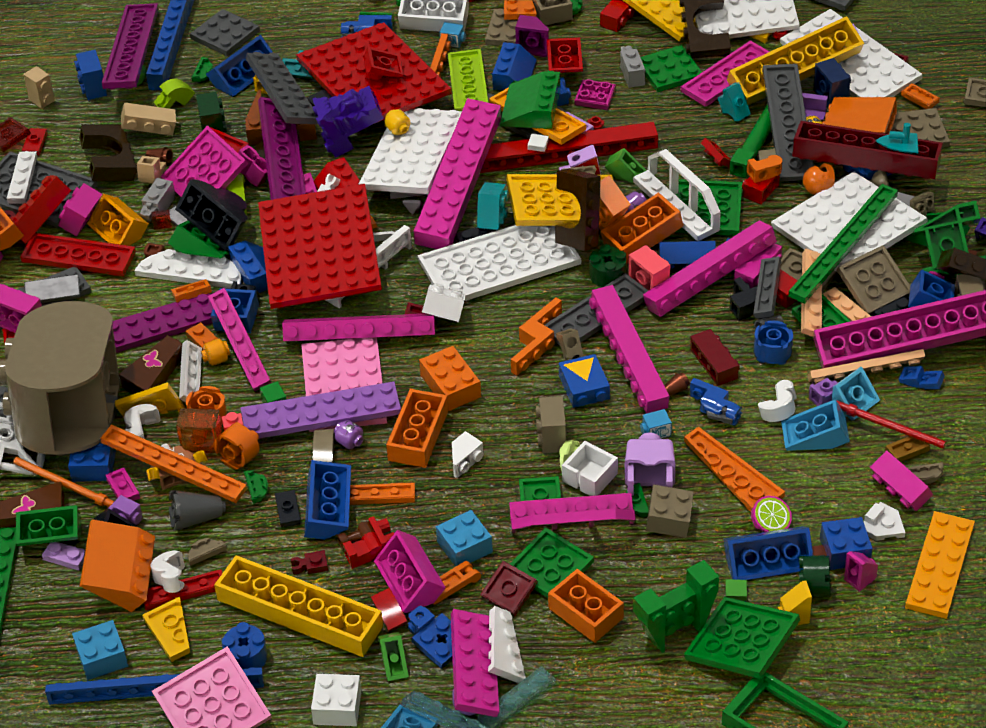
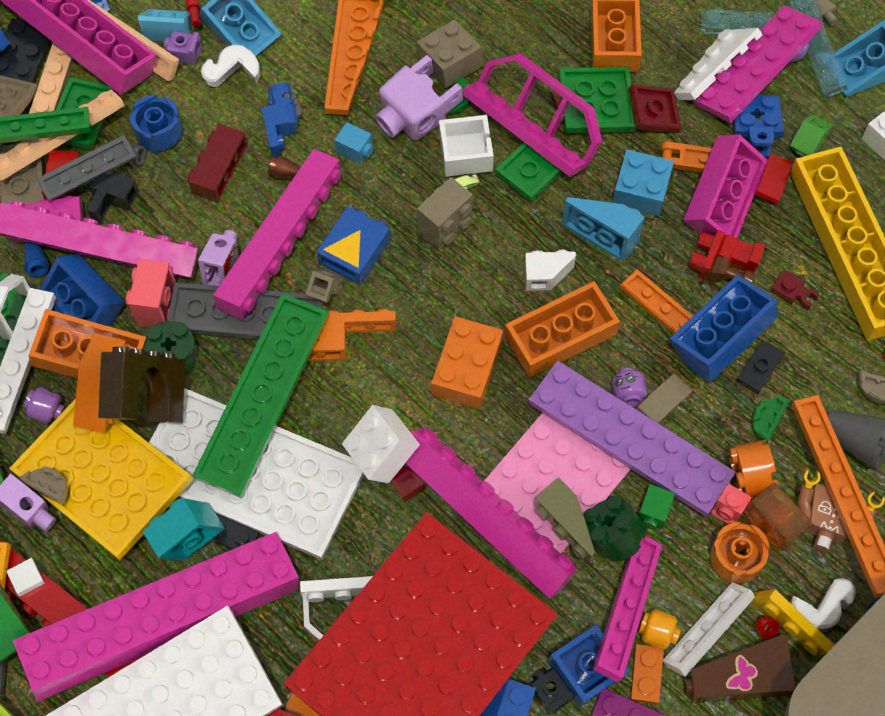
camera: 135 degrees left, 20 degrees up
none -> green plate [192,293,329,498]
none -> lavender torso [198,230,239,286]
none -> olive slope [534,477,595,564]
none -> dark azure slope [562,197,645,262]
none -> dark green brick [583,496,646,561]

